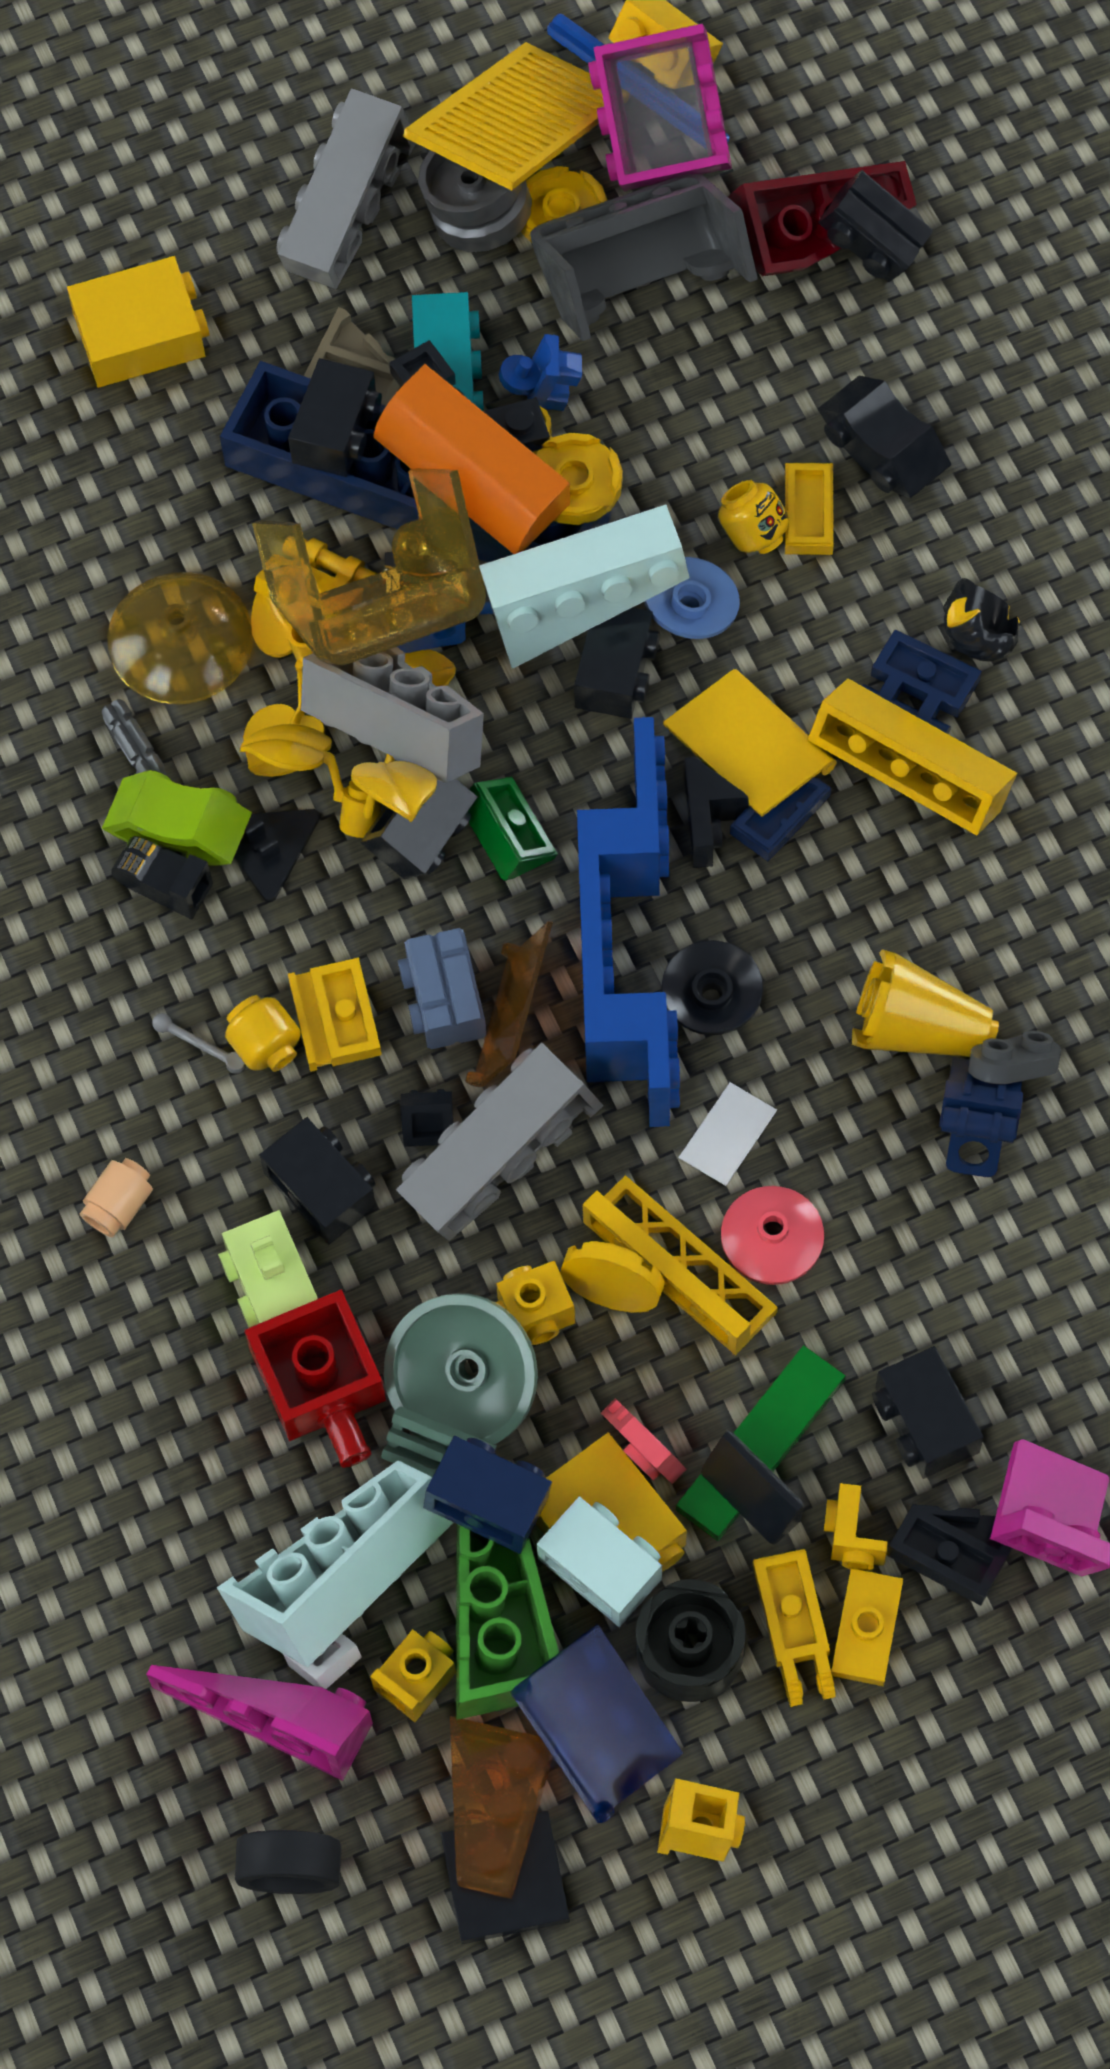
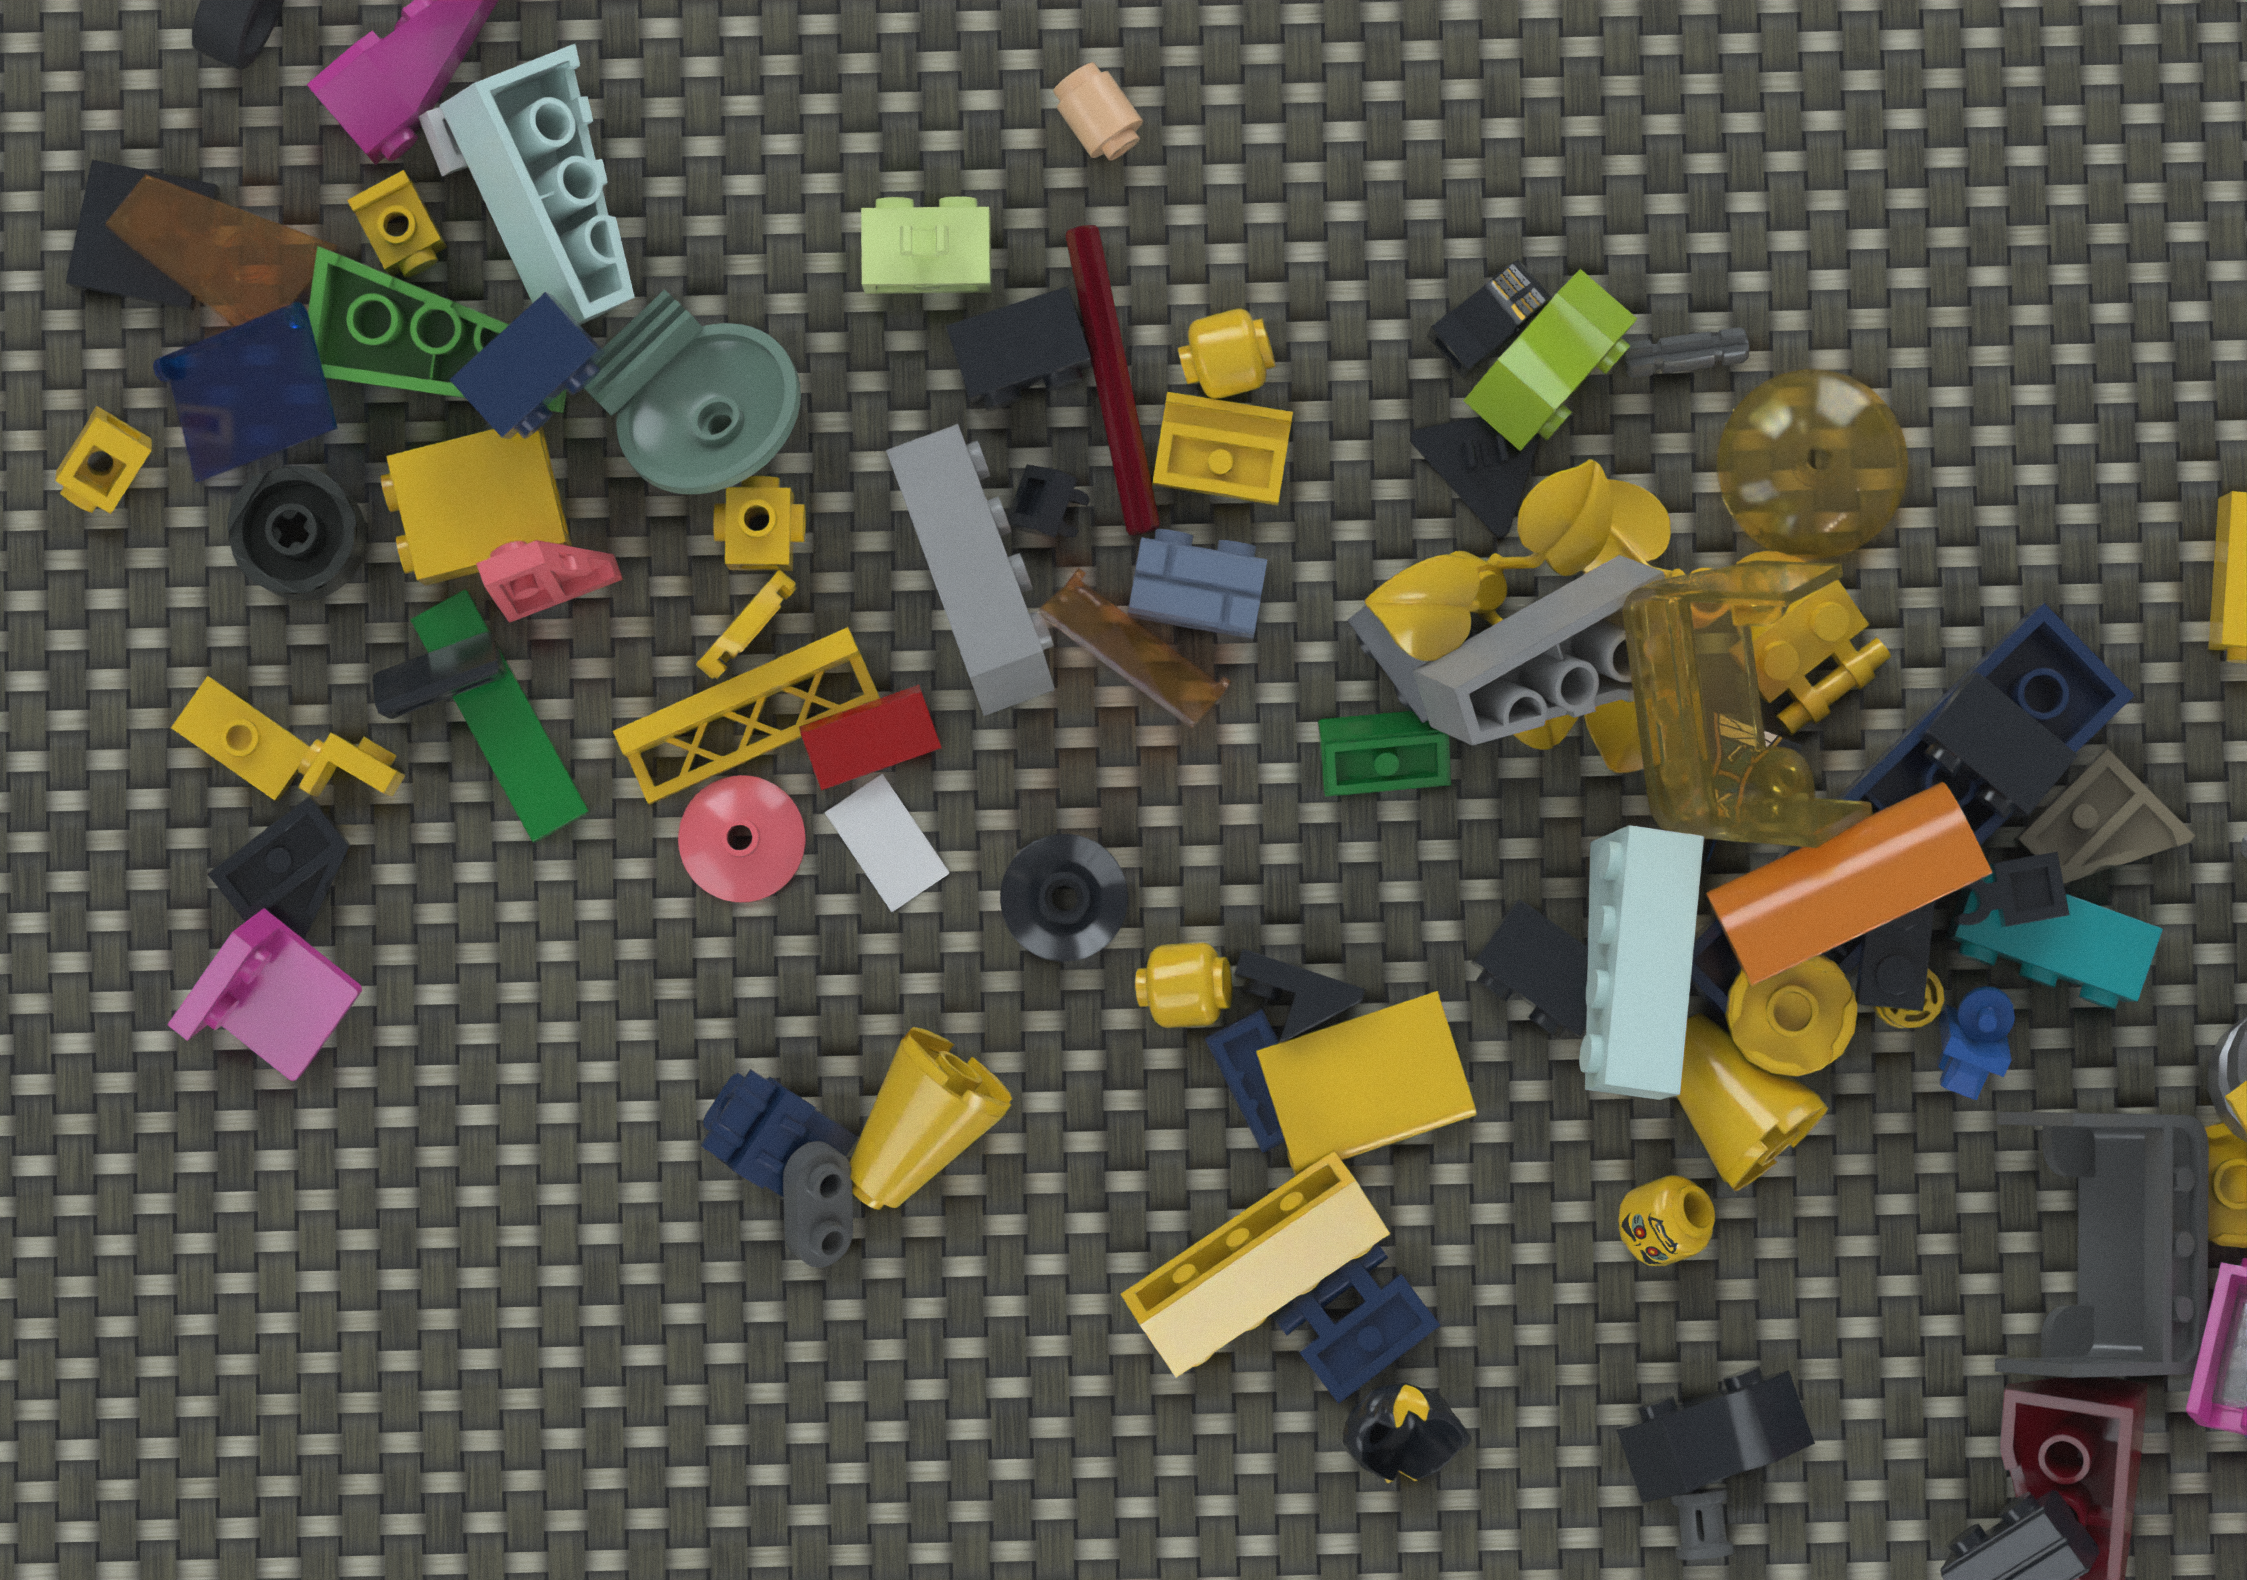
camera: 110 degrees right, 20 degrees up
light grey hinge [152,1013,246,1074] -> none
red brick [244,1289,386,1468] -> none
light aqua brick [536,1496,662,1628] -> none
blue bracket [577,717,680,1127] -> none
medium blue dish [644,557,740,639] -> none
yellow hinge [752,1549,836,1707] -> none
yellow tile [785,463,833,555] -> none
black brick [872,1346,984,1479] -> none
none -> red tile [799,685,941,790]
none -> dark red axle [1066,225,1160,535]
none -> yellow head [1135,942,1233,1028]
none -> dark grey bush [1670,1488,1734,1560]
none -> yellow cone [1676,1013,1828,1191]

